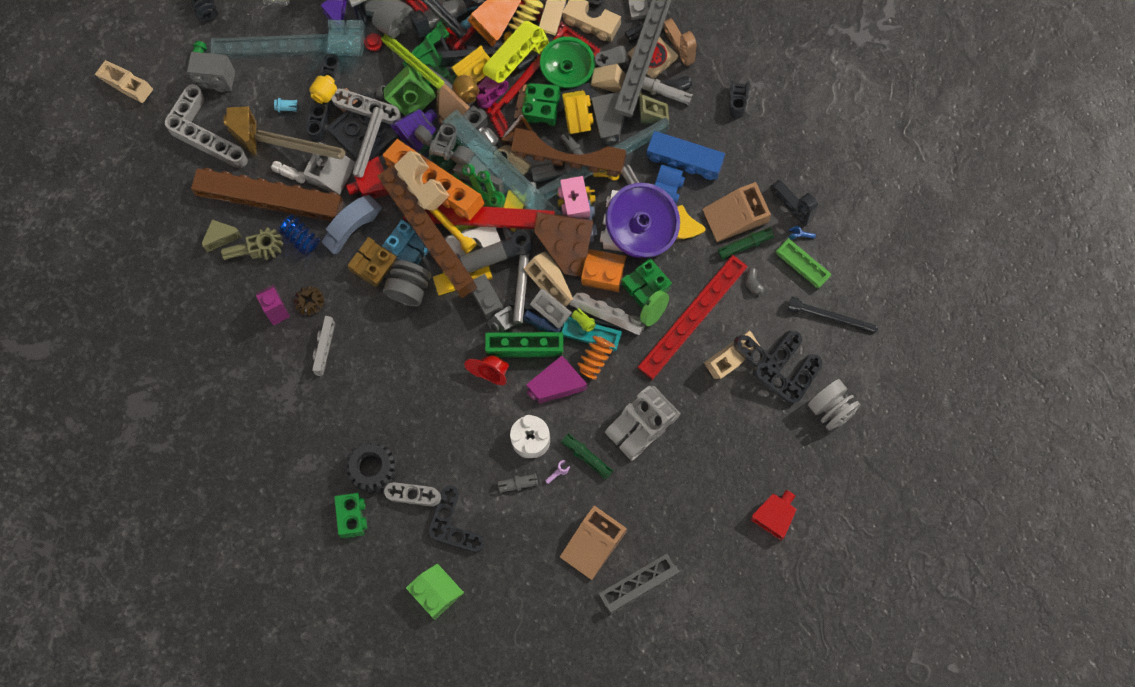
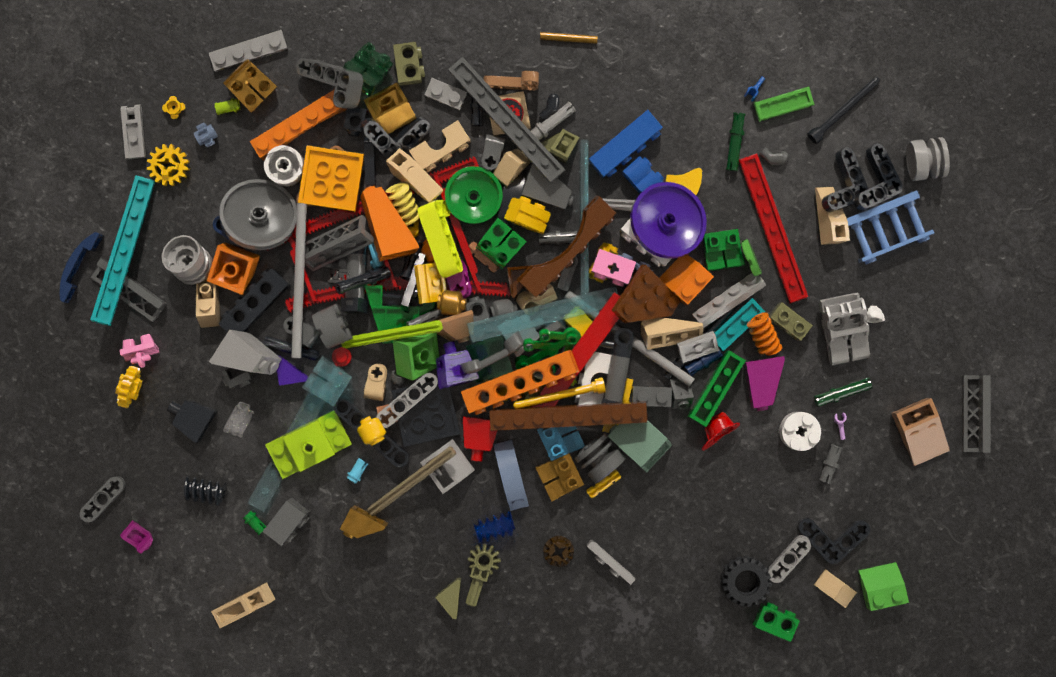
camera: 70 degrees left, 15 degrees up
light grey beam [165,84,248,168] -> none
reddish brown brick [191,168,343,222] -> none
magenta slope [256,284,290,326] -> none
white axle [271,161,306,184] -> none
light grey axle [353,107,384,177] -> none
tan arch [394,151,450,211] -> none
dark grey piece [429,123,457,161] -> none
lime pin [571,308,596,332] -> none
medium nougat slope [702,182,771,242] -> none
black piece [729,81,749,118] -> none
red torso [751,490,797,541] -> none
black beam [770,180,818,226] -> none
none -> lime brick [265,410,352,479]
none -> tan piece [364,363,387,401]
none -> pearl gold bar [540,32,598,44]
none -> yellow axle [587,470,621,498]
none -> sand green slope [608,420,672,473]
none -> olive brick [769,302,813,341]
none -> tan slope [814,569,857,608]
none -> medium blue fence [847,191,934,264]
none -> white piece [865,306,885,323]

